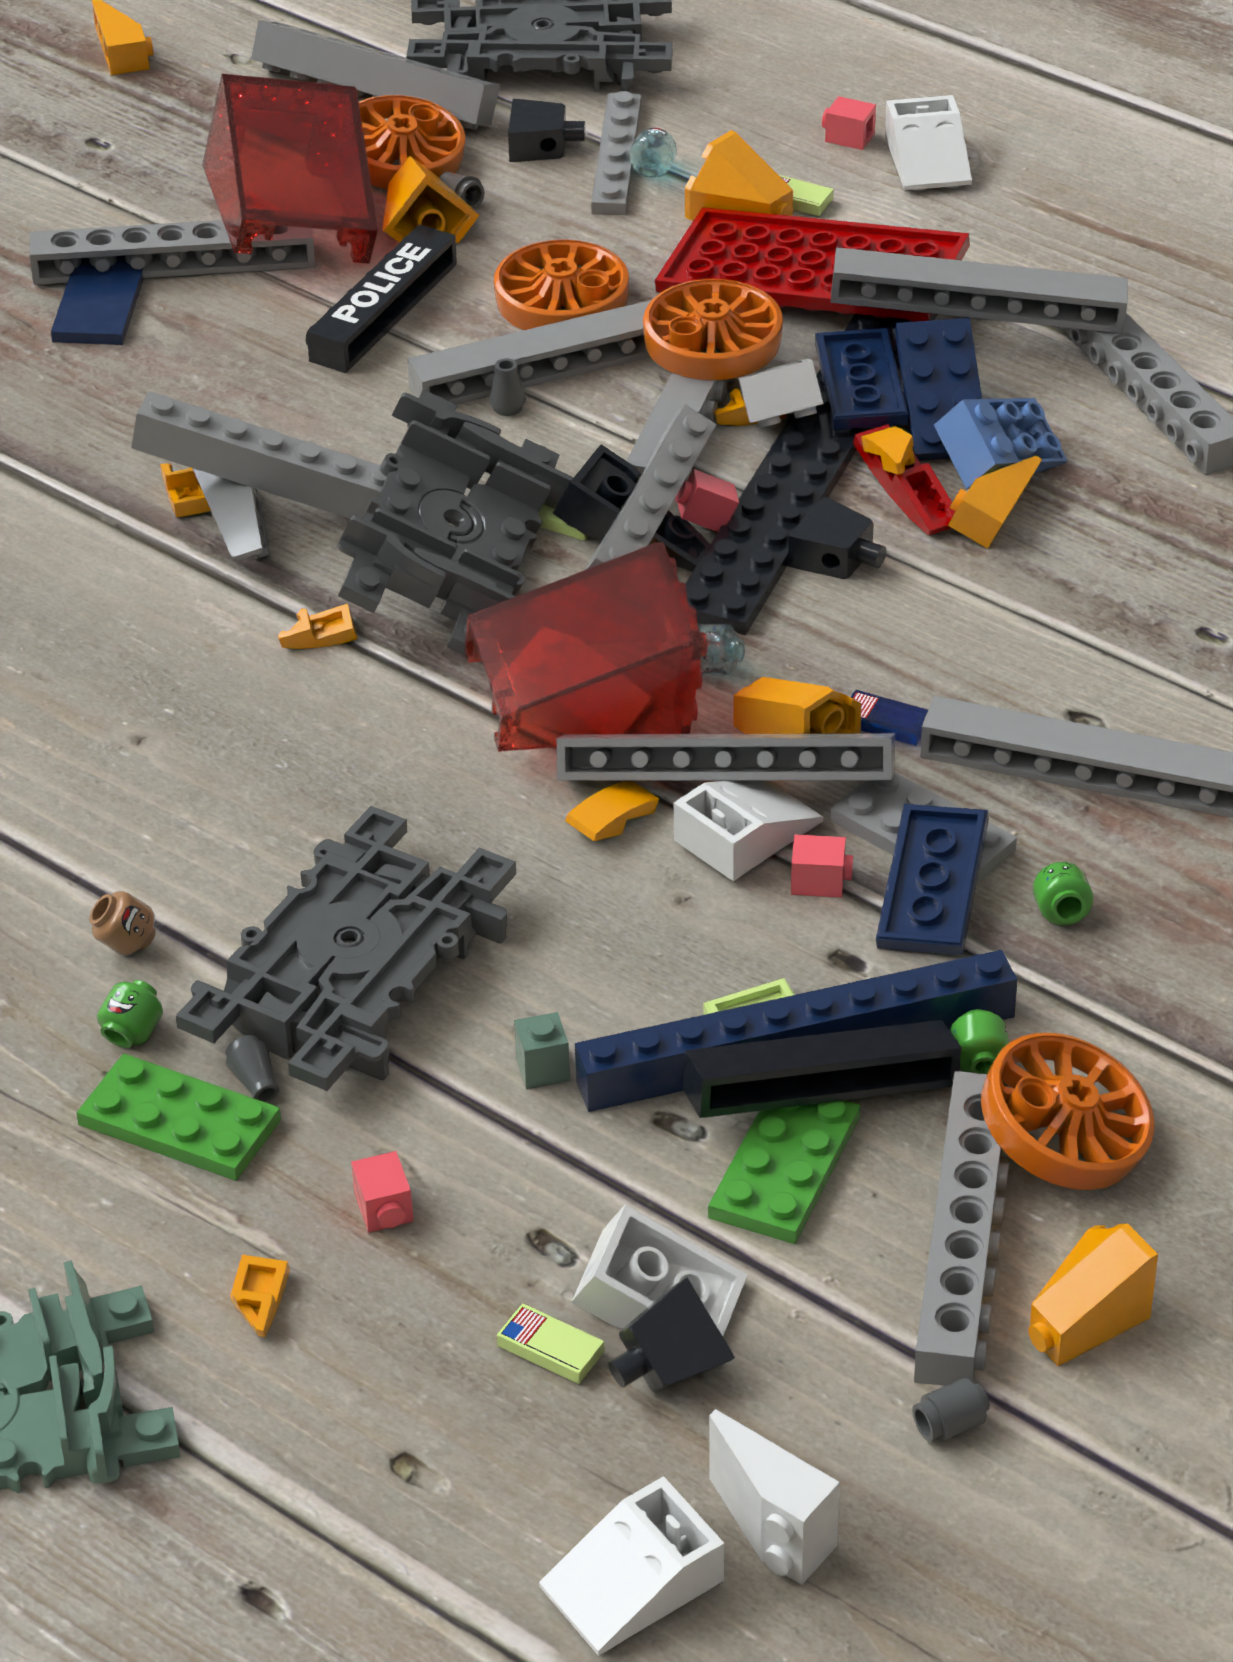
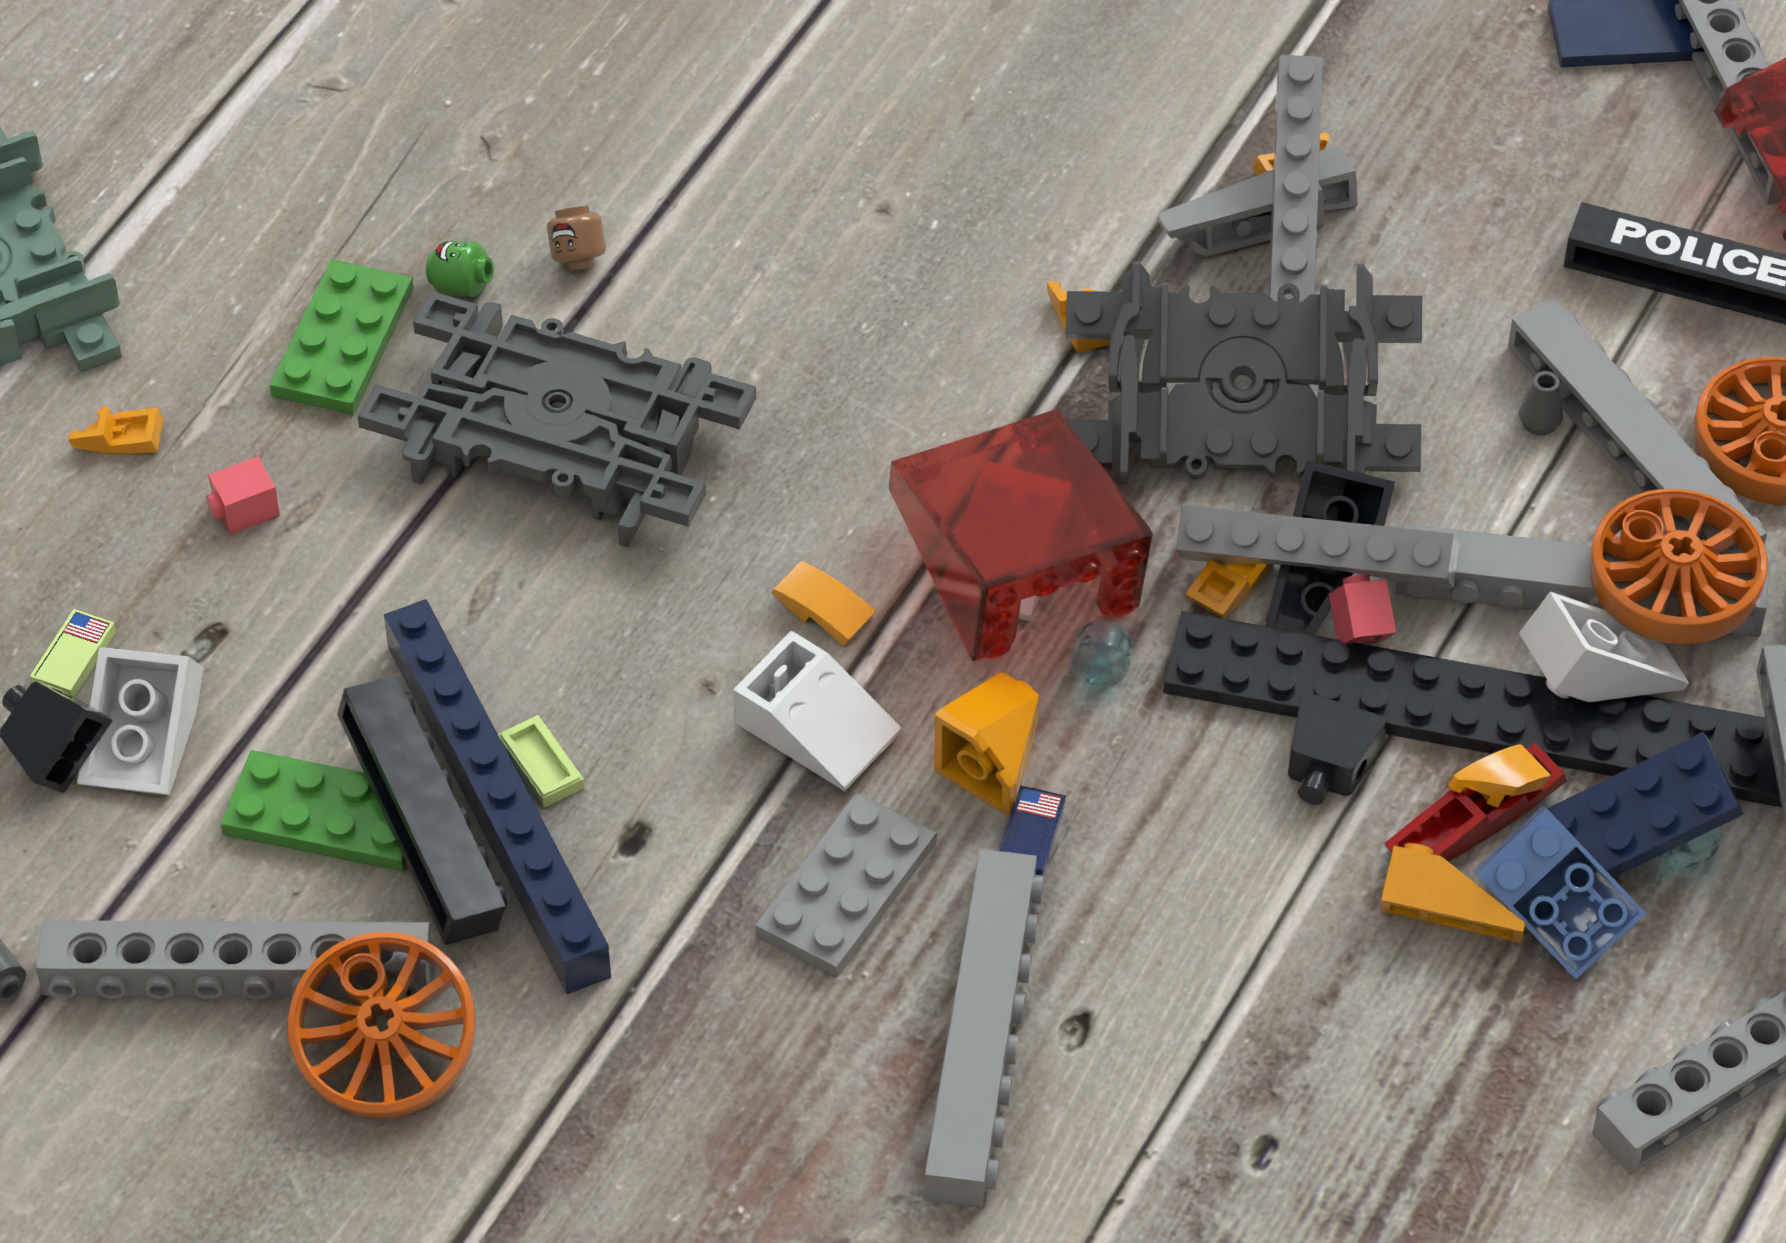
camera: 80 degrees right, 10 degrees up
dark grey cone [226,1035,279,1102] -> none
sand green brick [514,1012,570,1089] -> none
light grey brick [556,733,895,781] -> none
coral brick [791,834,853,898] -> none
dark blue tile [815,328,908,430] -> none
dark blue tile [876,804,989,955] -> none
bright green head [950,1009,1009,1074] -> none
light orange slope [1028,1223,1158,1366] -> none
bright green head [1033,862,1093,926] -> none

